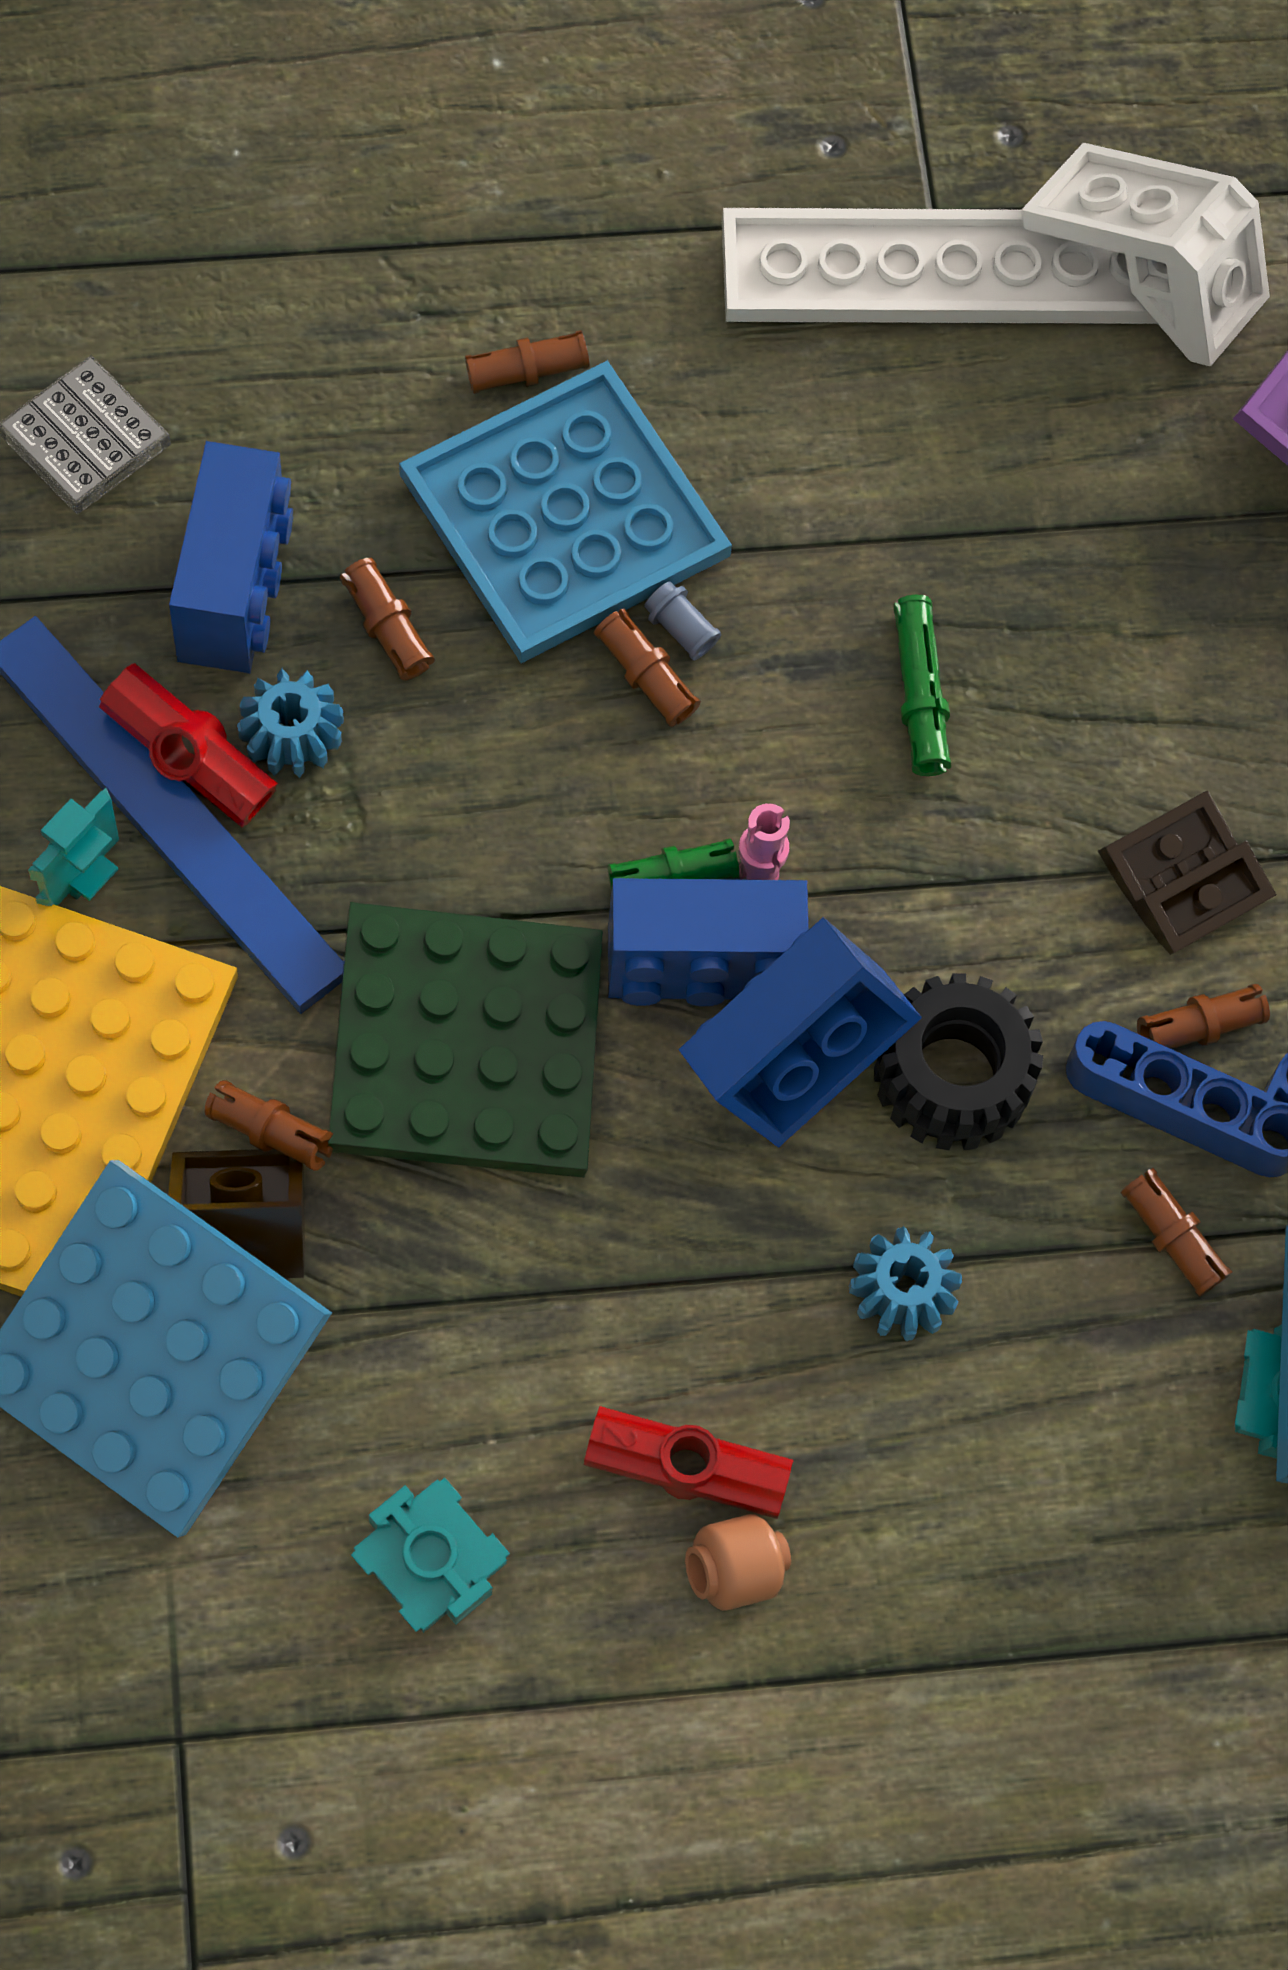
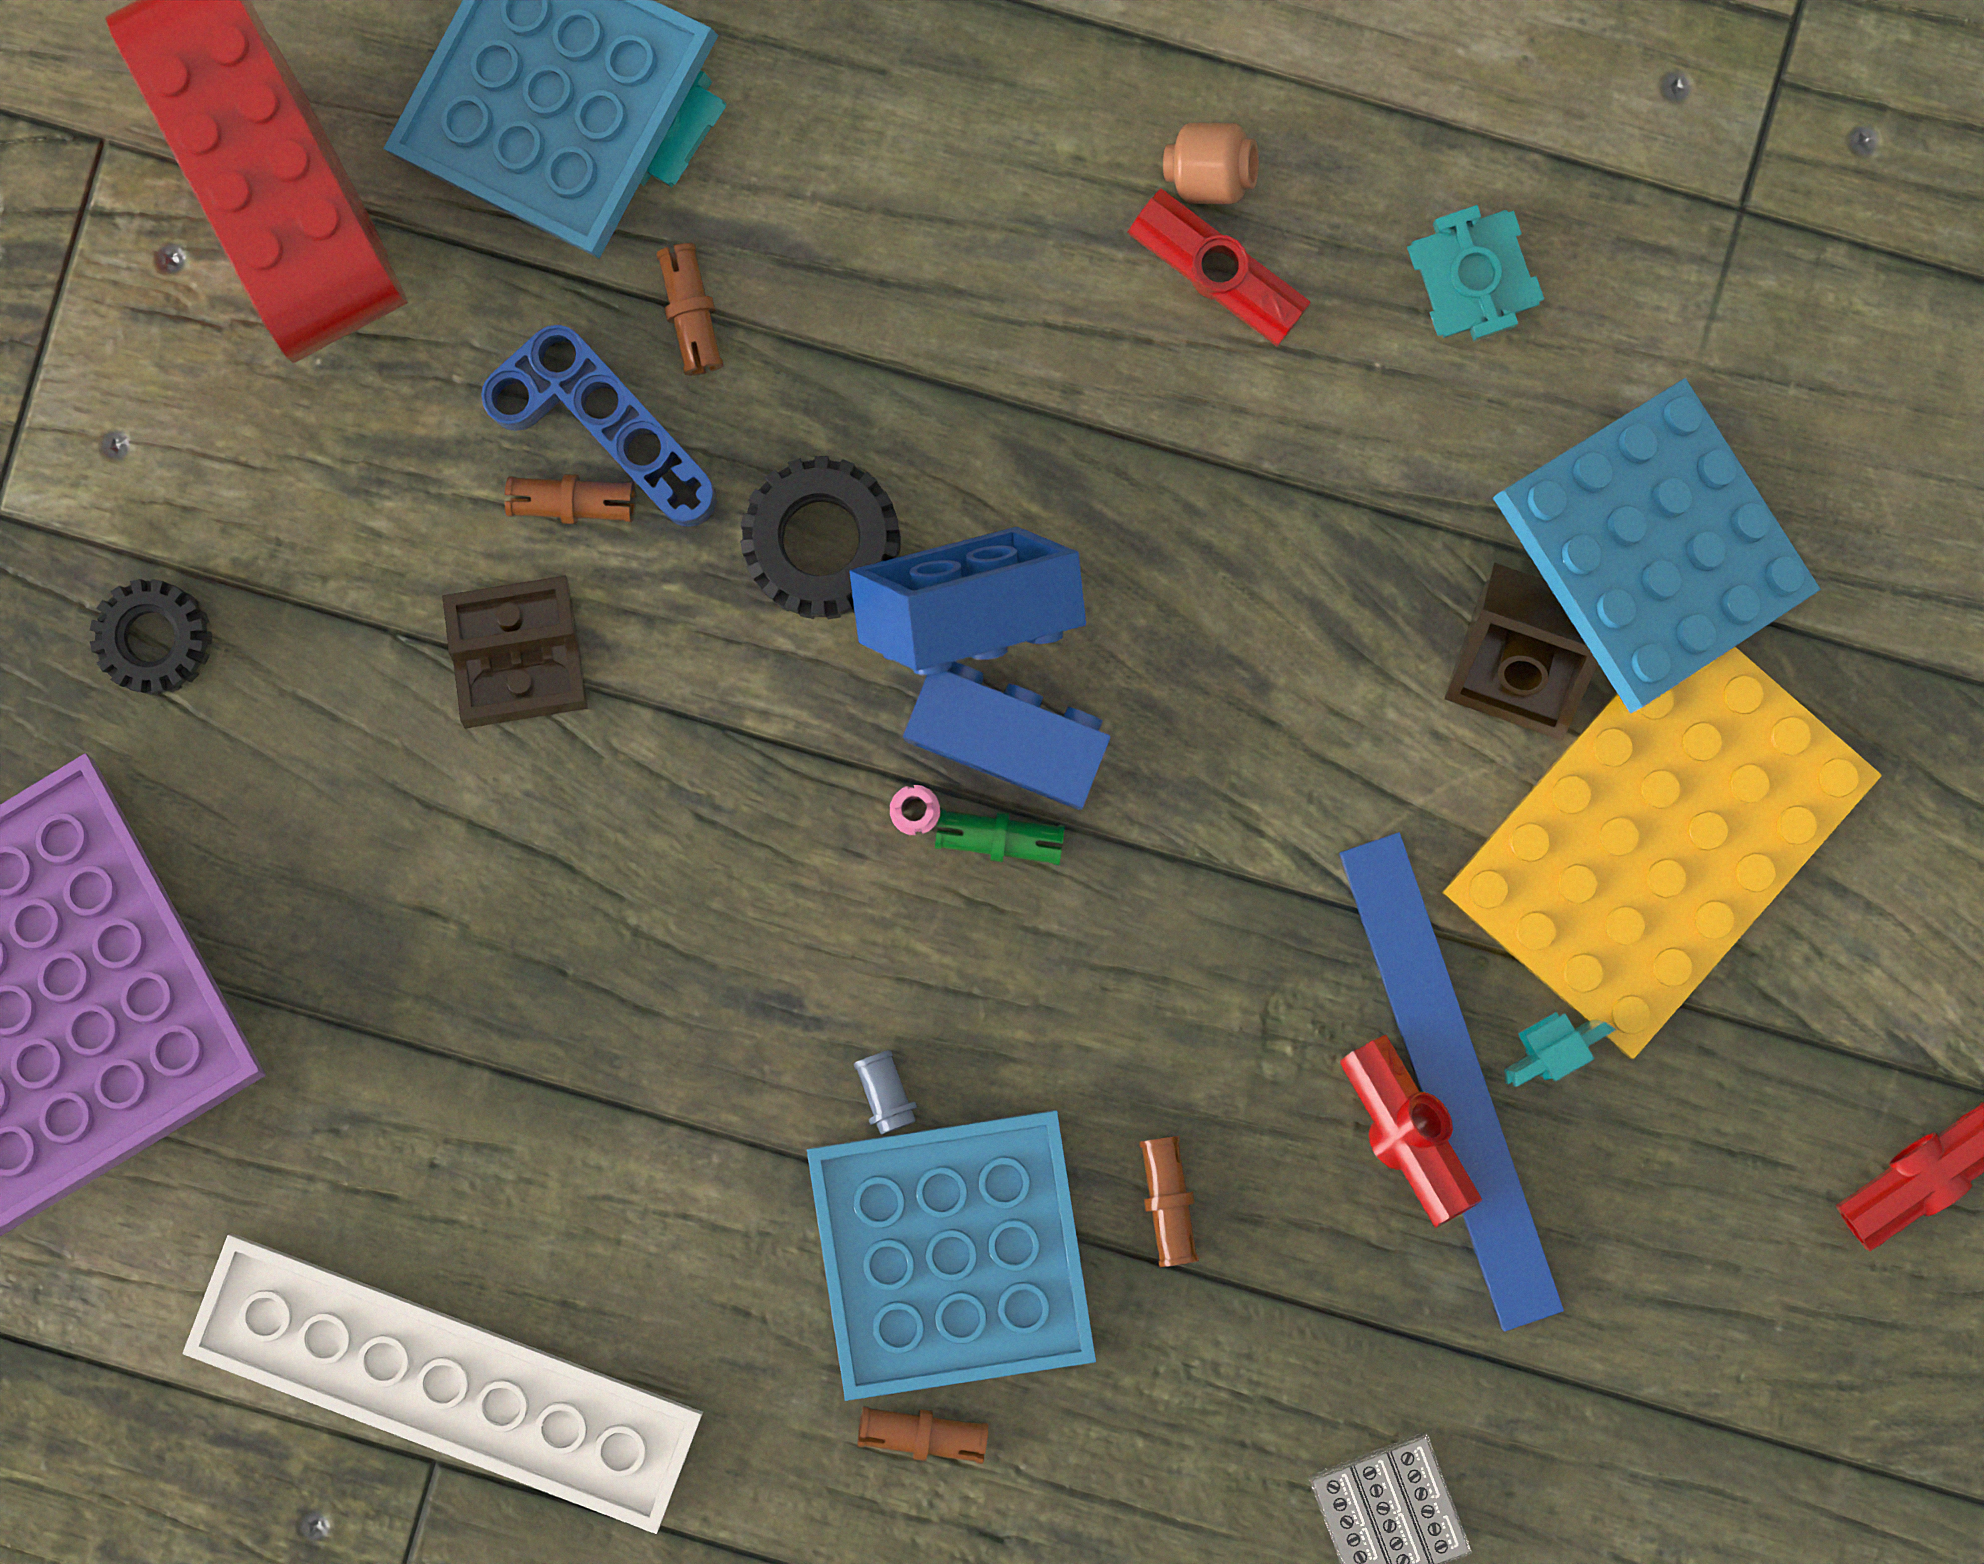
camera: 145 degrees left, 20 degrees up
blue brick [169,441,293,673] -> none
dark orange pin [205,1080,333,1171] -> none
dark azure gear [237,668,344,778] -> none
dark green plate [327,902,603,1178] -> none
dark orange pin [594,608,701,727] -> none
dark azure gear [849,1226,962,1341] -> none
green pin [893,594,951,777] -> none
white bracket [1021,143,1270,367] -> none

